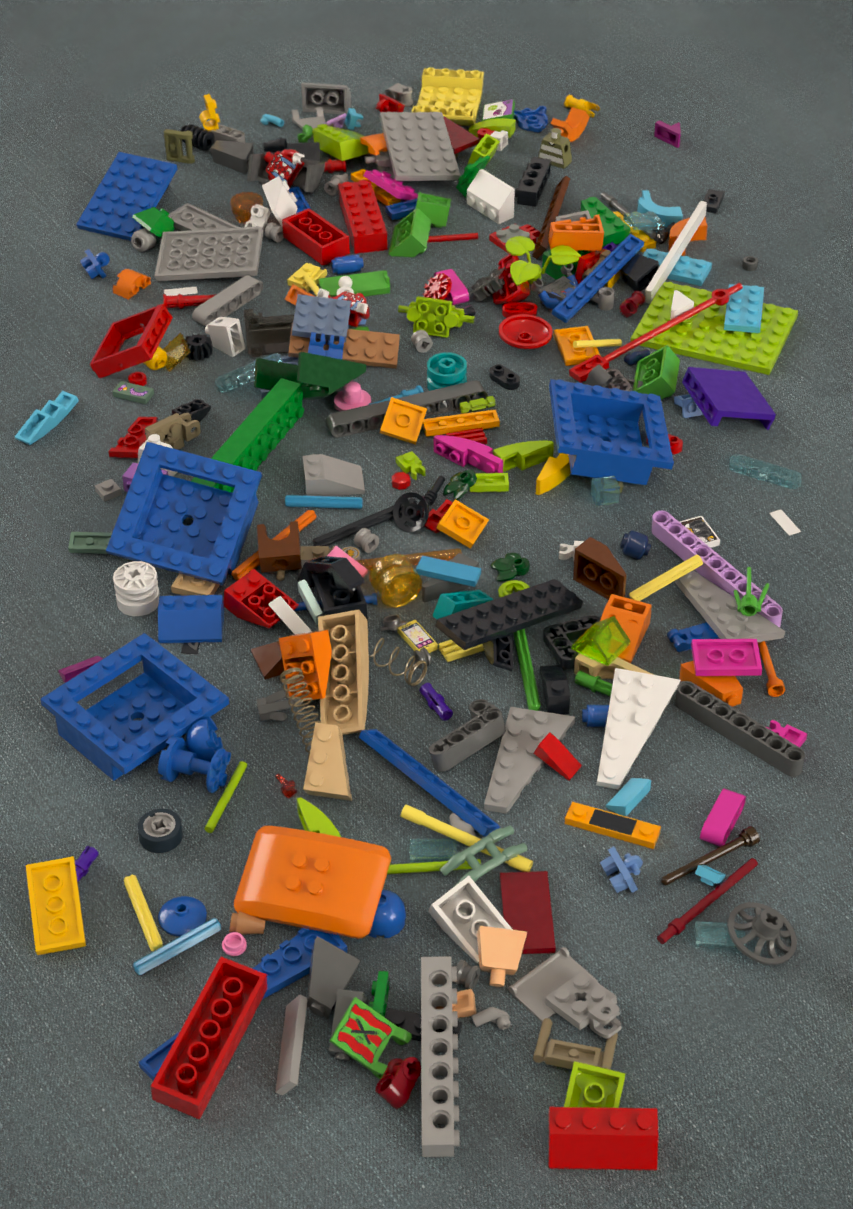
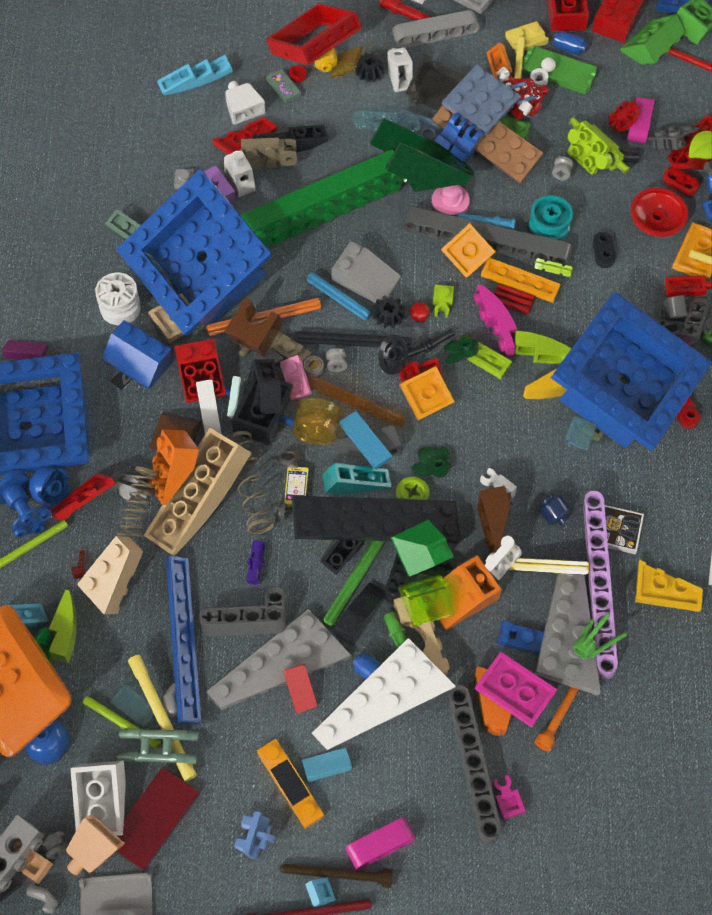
camera: 35 degrees right, 20 degrees up
none -> red wing [50,473,116,521]
none -> white torso [225,81,265,125]
none -> black gear [372,295,405,329]
none -> green slope [390,520,454,577]
none -> white plate [484,536,522,580]
none -> yellow wing [635,560,703,612]

